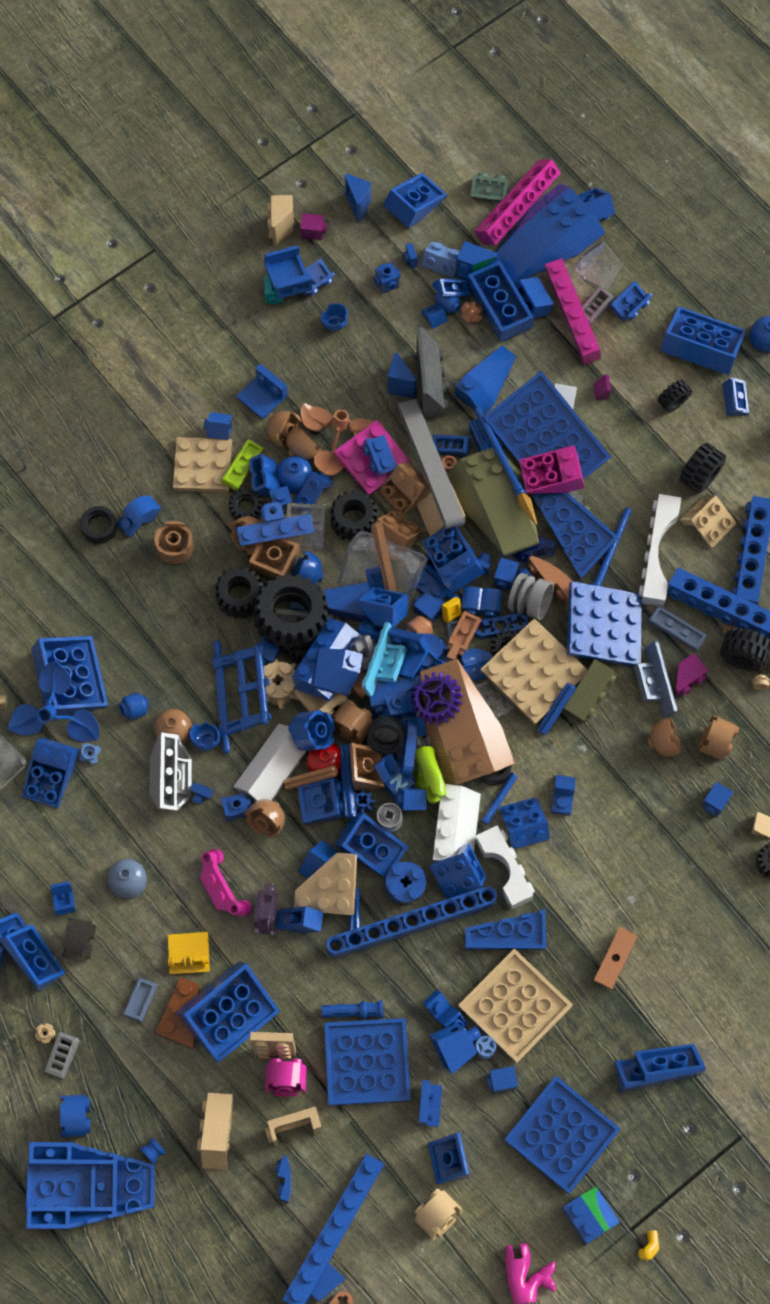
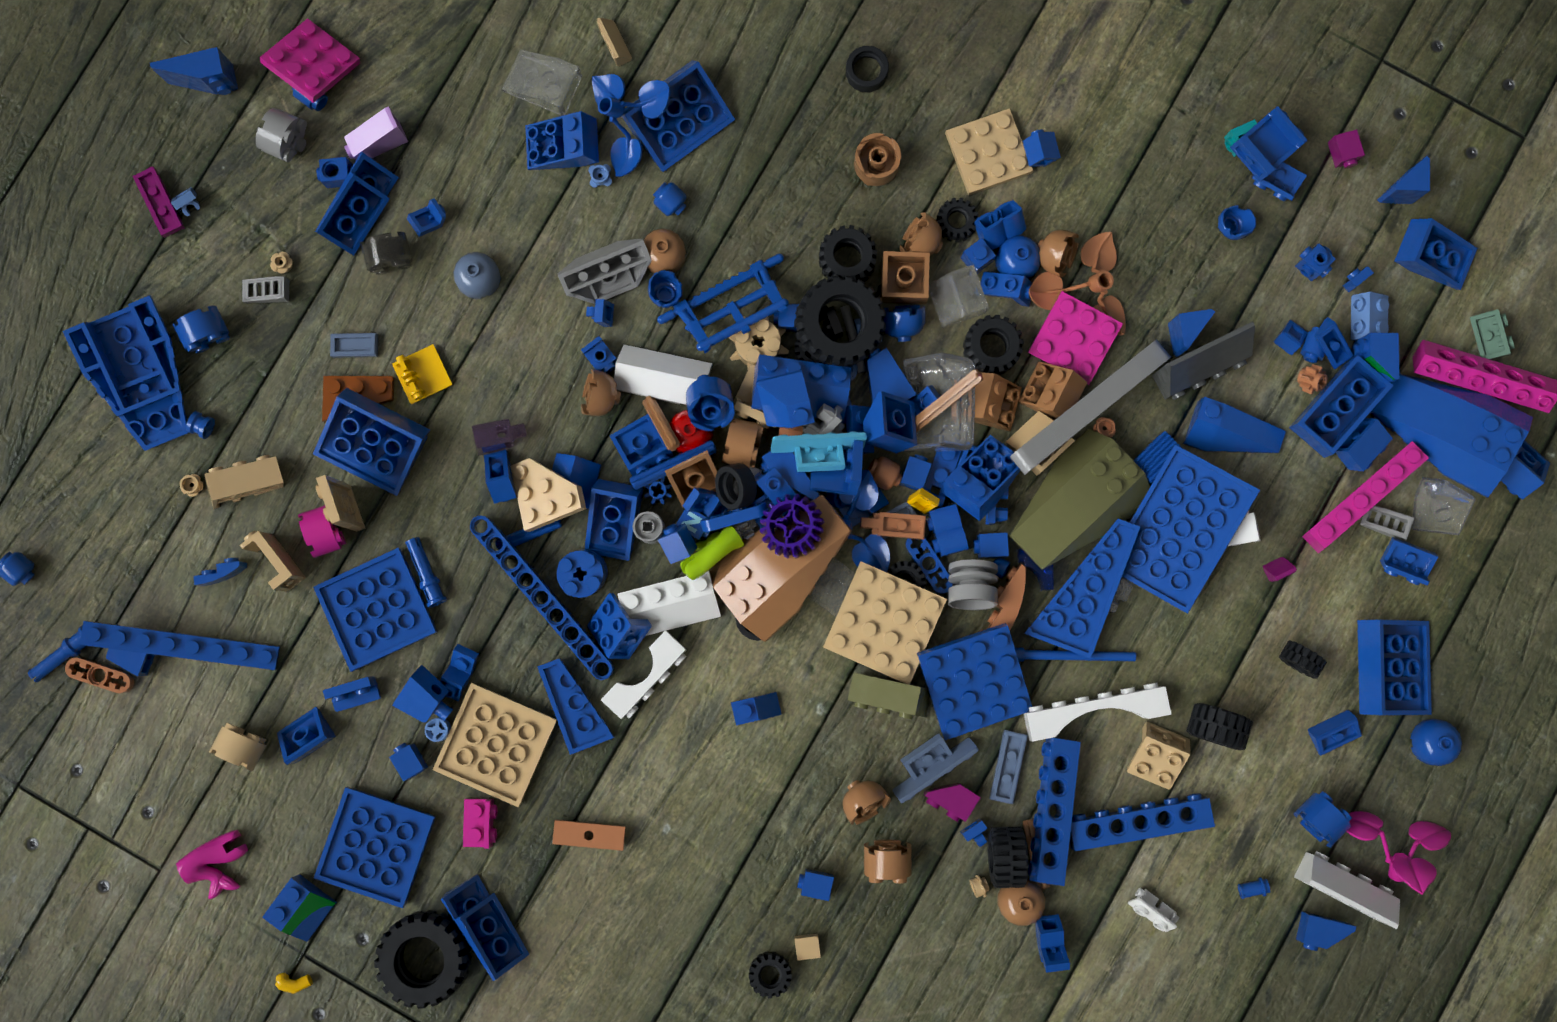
camera: 70 degrees right, 15 degrees up
blue brick [117,496,162,537] -> none
dark pink plate [199,849,251,916] -> none
lime tile [221,439,264,490] -> none
blue plate [236,502,314,547] -> none
blue bracket [237,363,288,419] -> none
medium nougat cylinder [267,410,301,449] -> none
tan slope [268,195,294,246] -> none
blue bracket [362,435,397,478] -> none
blue slope [432,434,471,458] -> none
blue piece [474,407,537,525] -> none
blue bar [481,773,518,825] -> none
blue bracket [500,798,550,849] -> none
dark pink slope [520,446,585,494] -> none
blue axle [537,683,576,735] -> none
none -> tan plate [180,474,203,497]
none -> black tyre [374,910,472,1009]
none -> dark pink bracket [463,798,498,849]
none -> blue tile [960,818,987,847]

